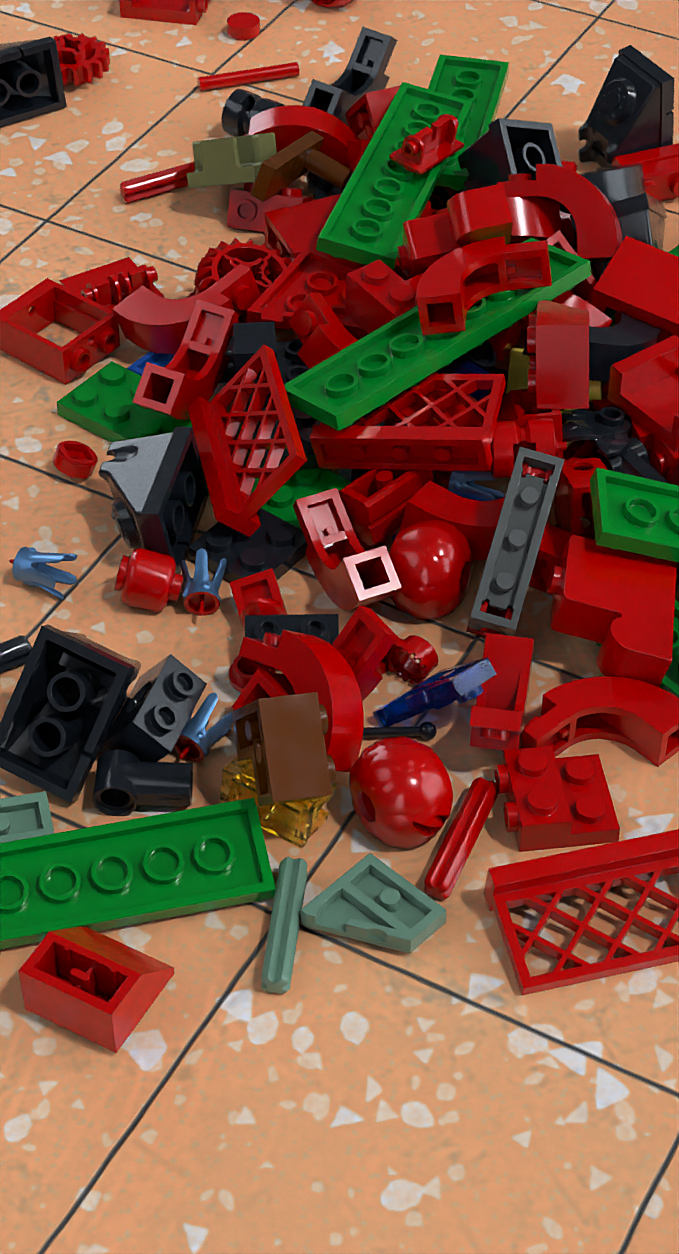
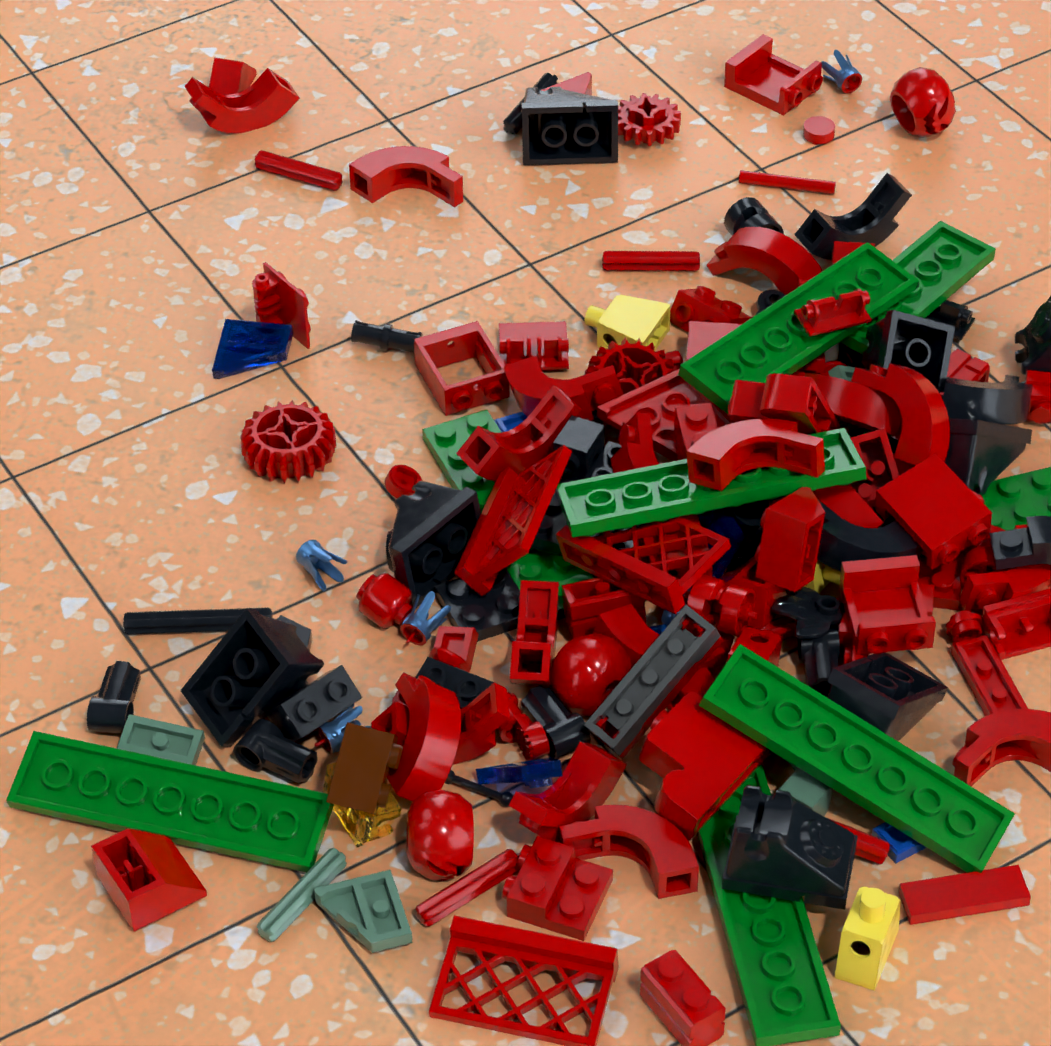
camera: 30 degrees right, 0 degrees up
olive panel [187,133,277,188] -> none
reddish brown piece [250,131,353,202] -> none
none -> black piece [521,685,591,760]
none -> light yellow torso [584,295,671,351]

